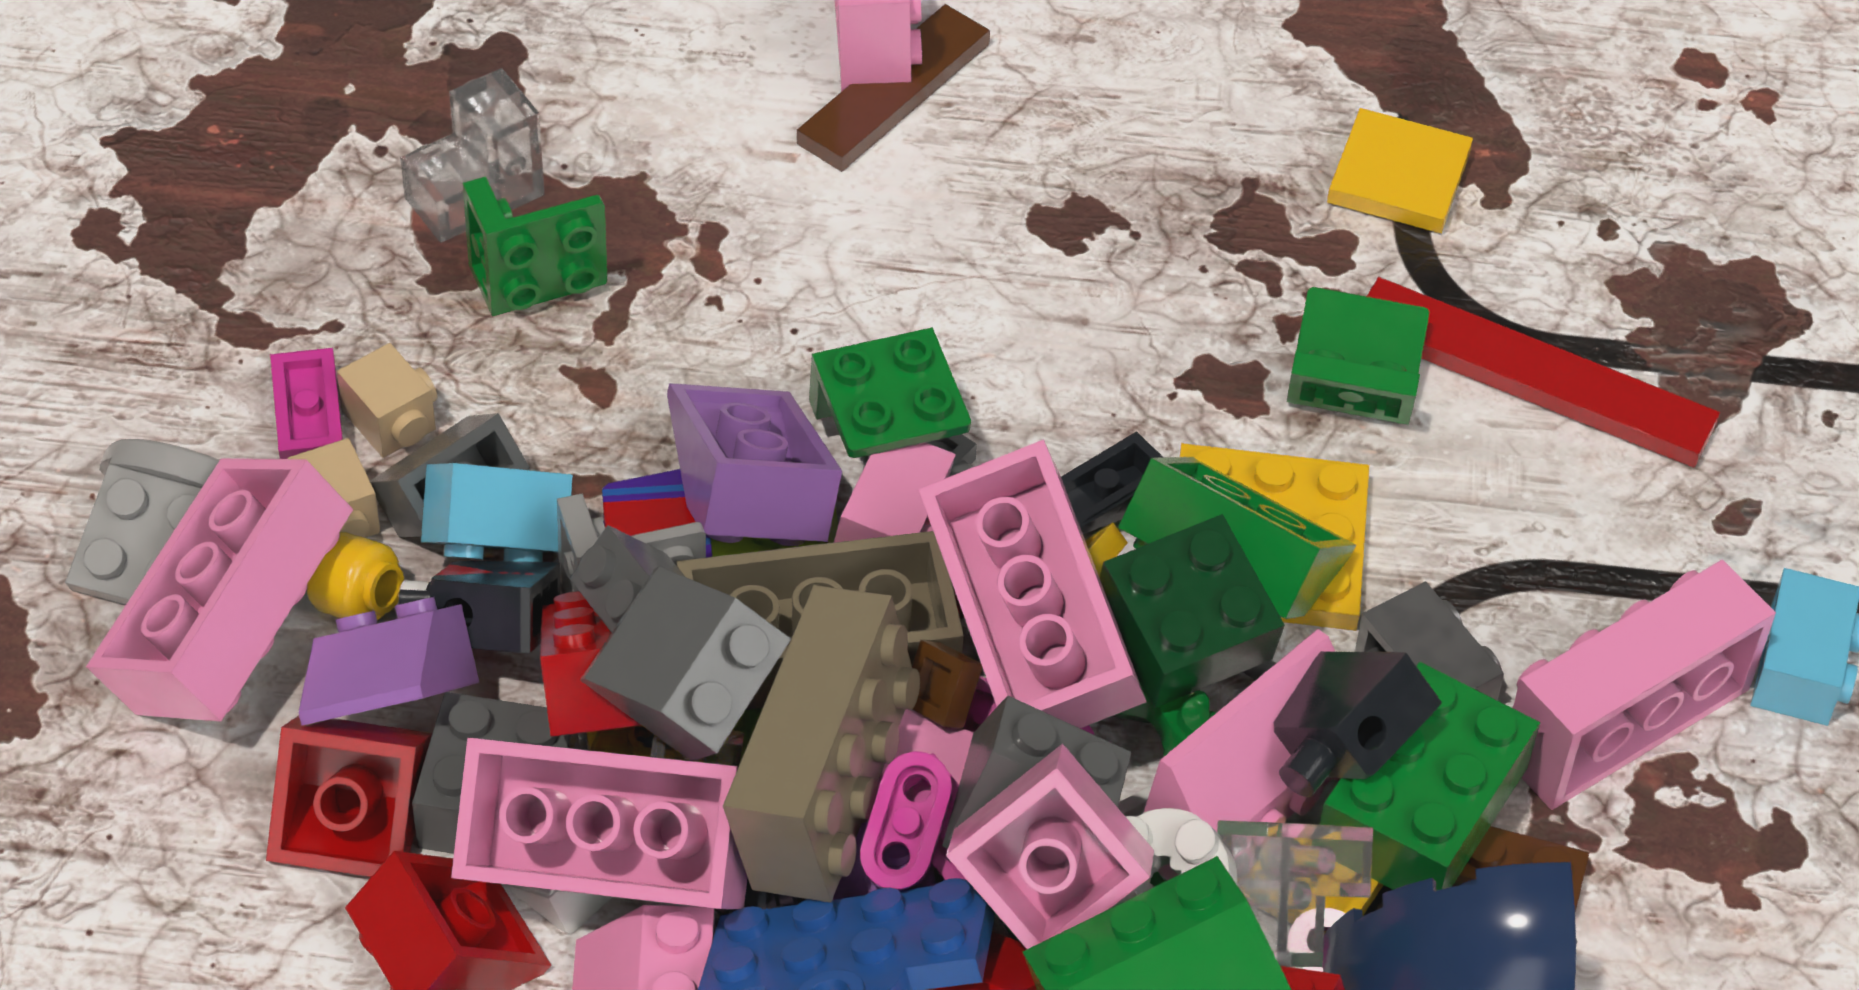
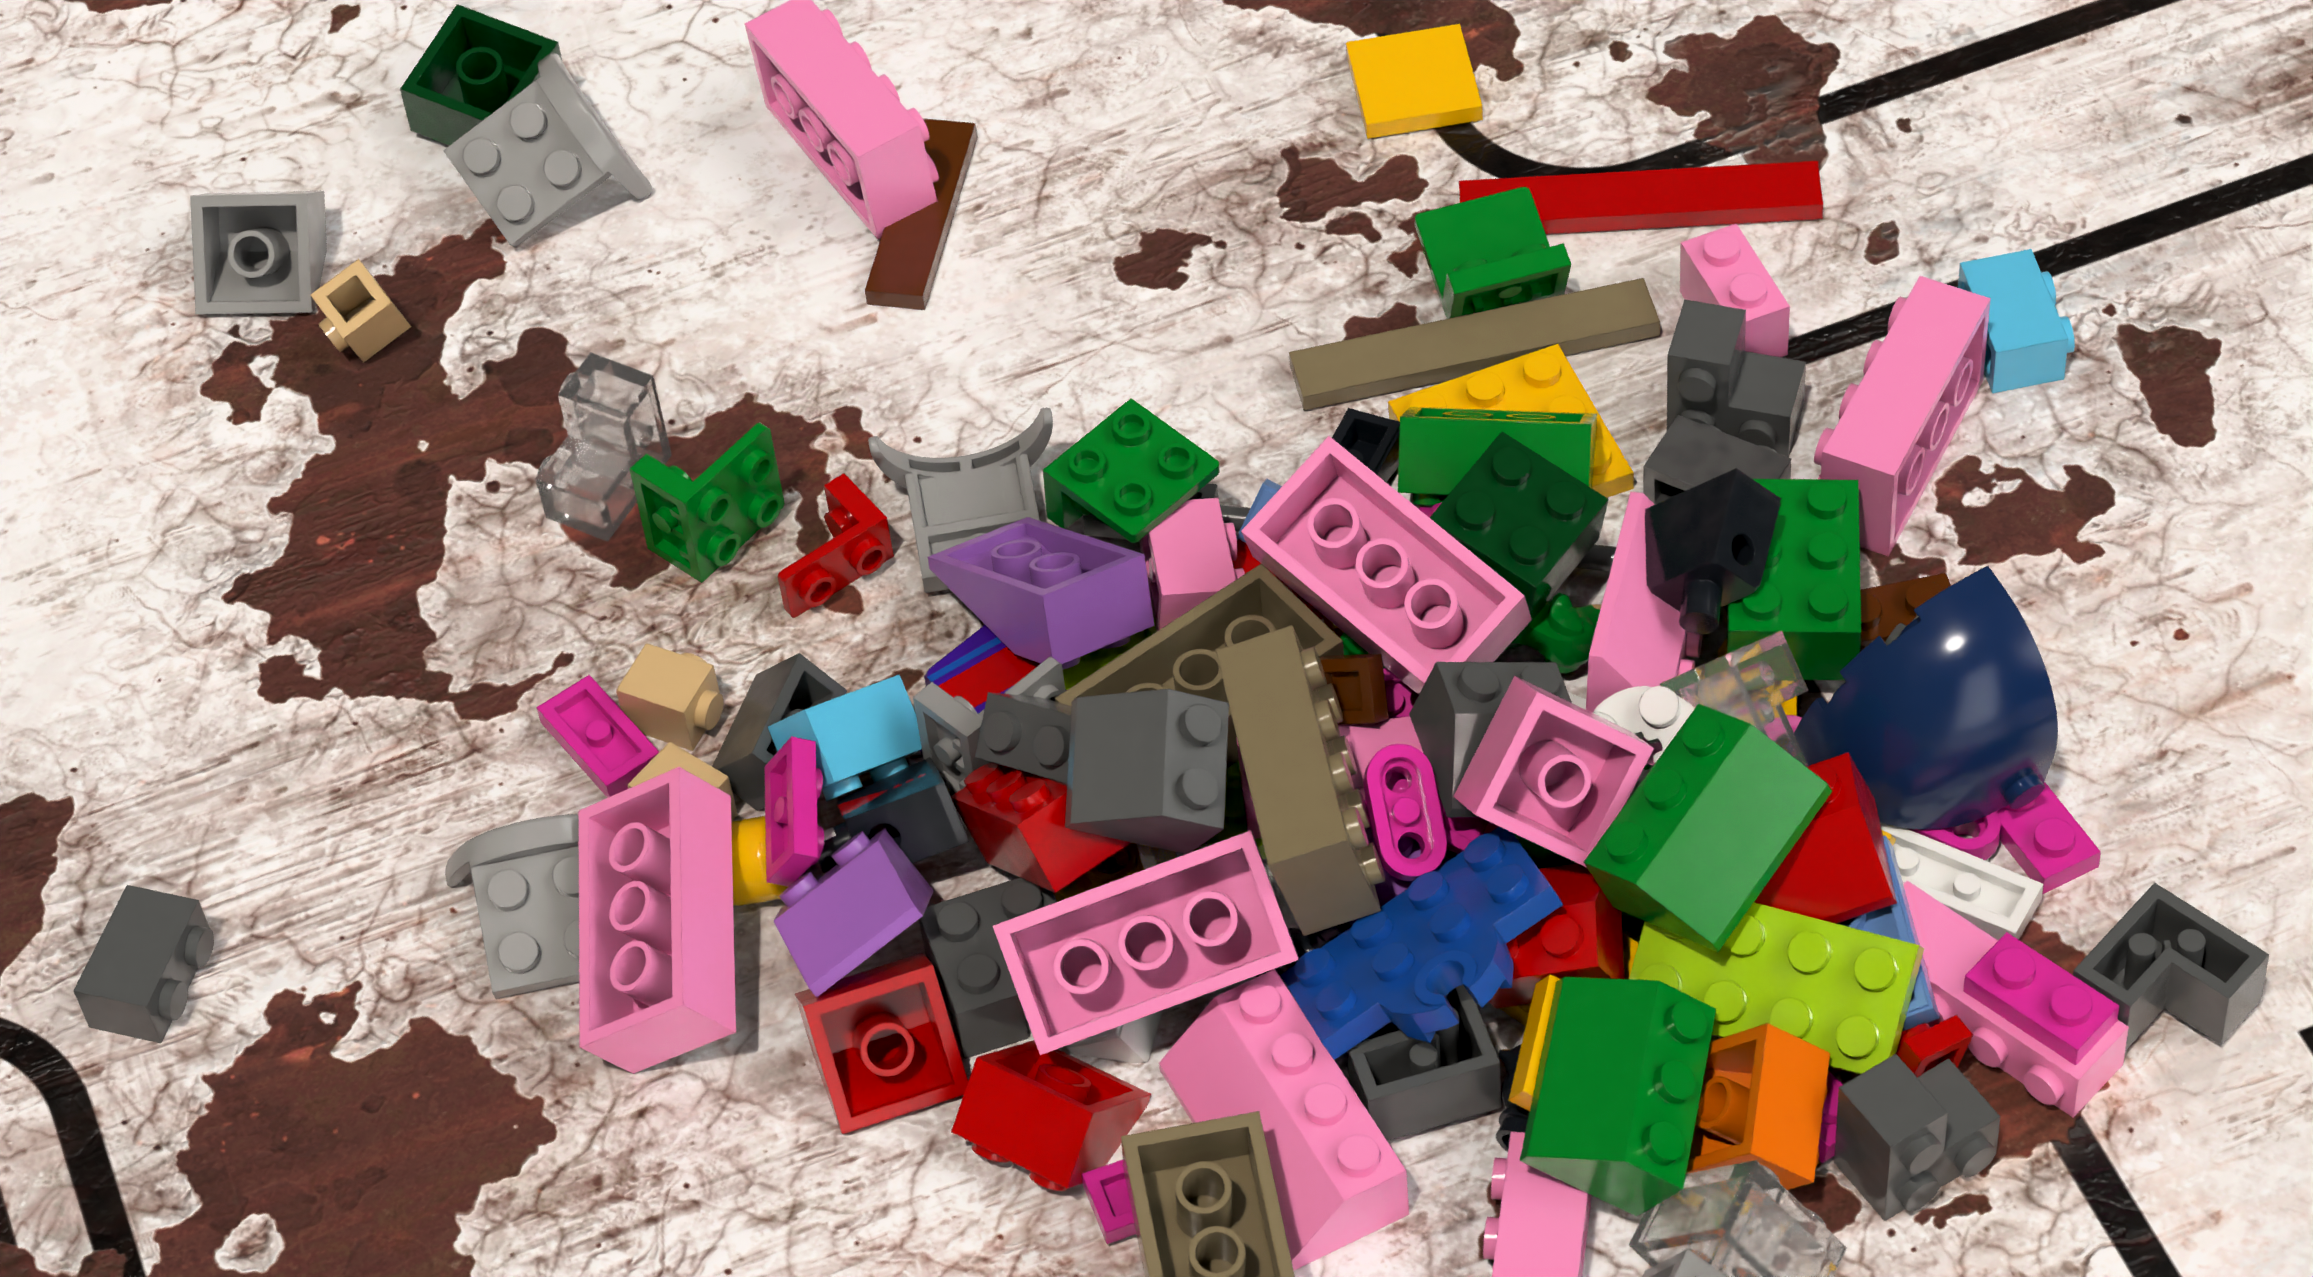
camera: 20 degrees left, 0 degrees up
none -> dark pink plate [764,736,824,887]
none -> red bracket [777,473,894,618]
none -> light grey piece [868,407,1053,593]
none -> dark tan tile [1289,278,1660,411]
none -> dark grey brick [1667,299,1806,457]
none -> bright pink brick [1680,223,1790,357]

